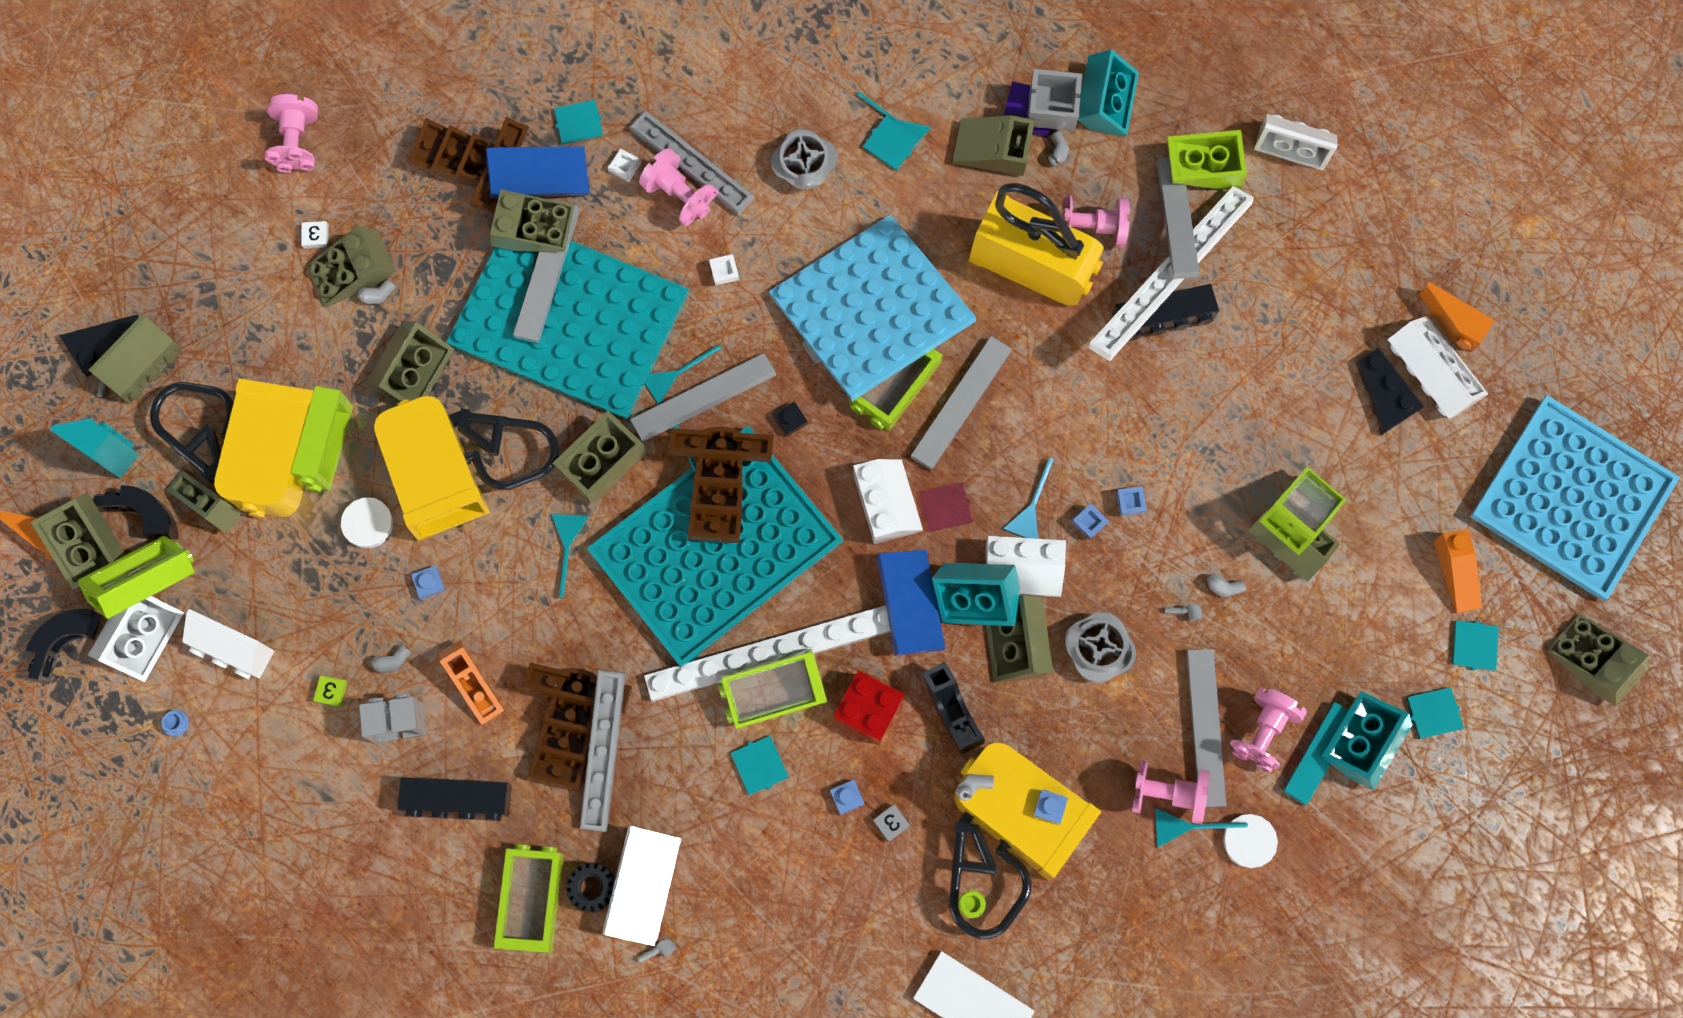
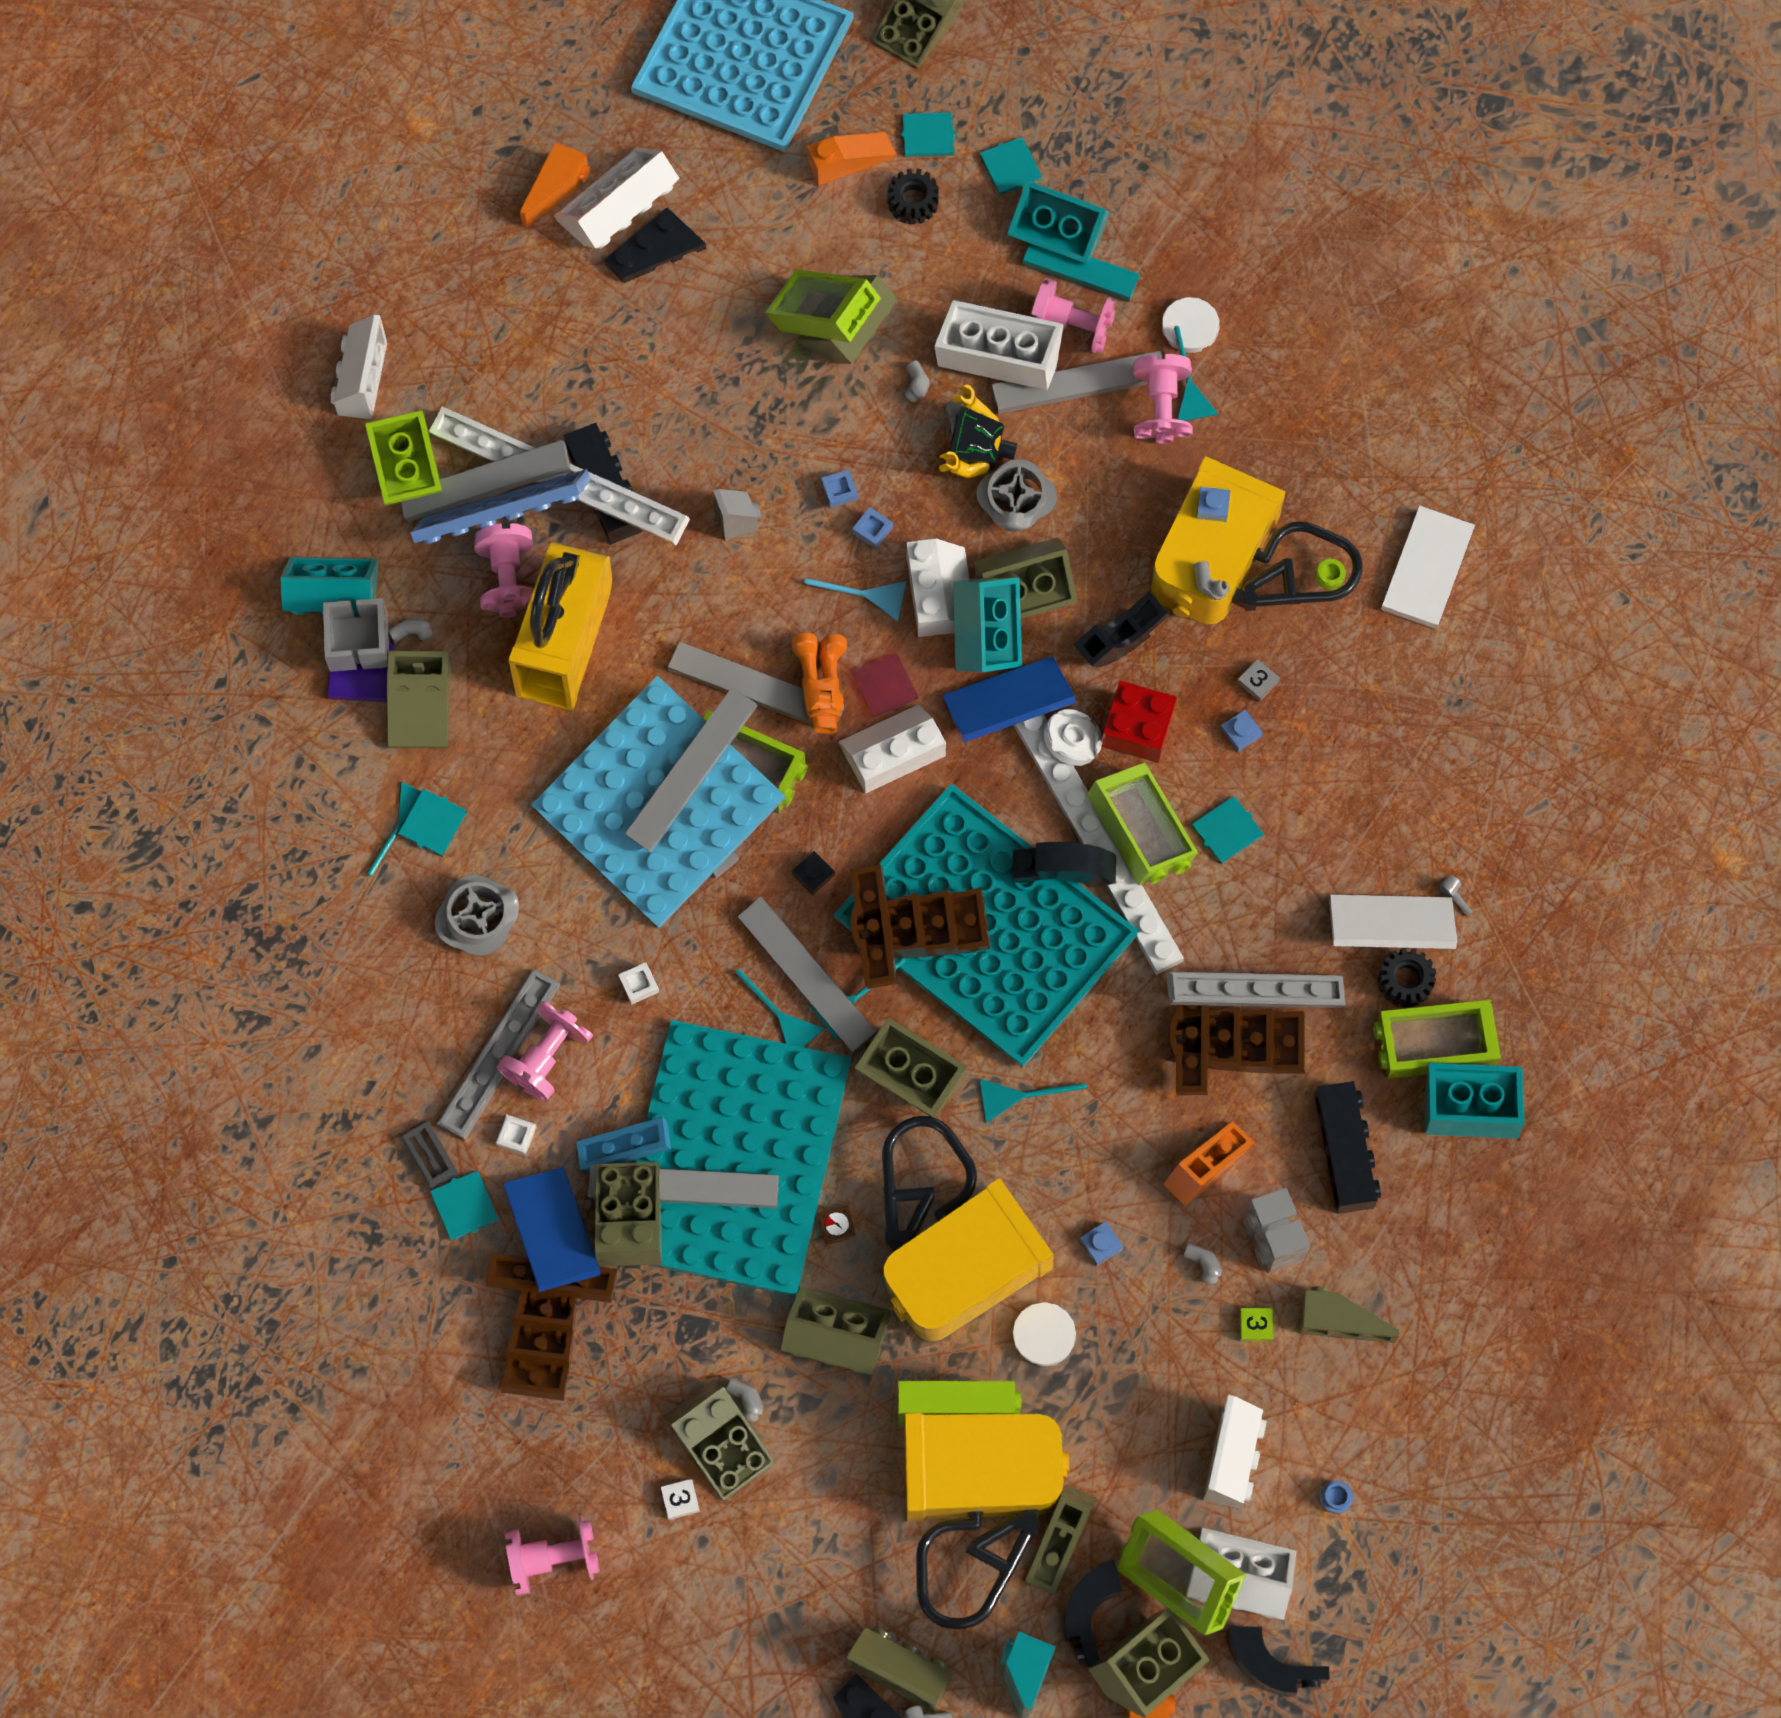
camera: 100 degrees left, 5 degrees down
none -> dark grey tile [400,1120,459,1190]
none -> medium blue plate [410,469,591,544]
none -> dark azure plate [577,1117,671,1174]
none -> light grey tile [625,687,758,853]
none -> light grey slope [713,489,761,541]
none -> orange piece [791,633,847,734]
none -> tile [818,1205,856,1245]
none -> black tyre [888,168,939,225]
none -> white slope [934,300,1063,390]
none -> torso [939,385,1017,479]
none -> black arch [1012,842,1116,887]
none -> white tile [1043,709,1102,766]
none -> olive slope [1300,1286,1399,1343]
none -> teal slope [1424,1063,1525,1139]

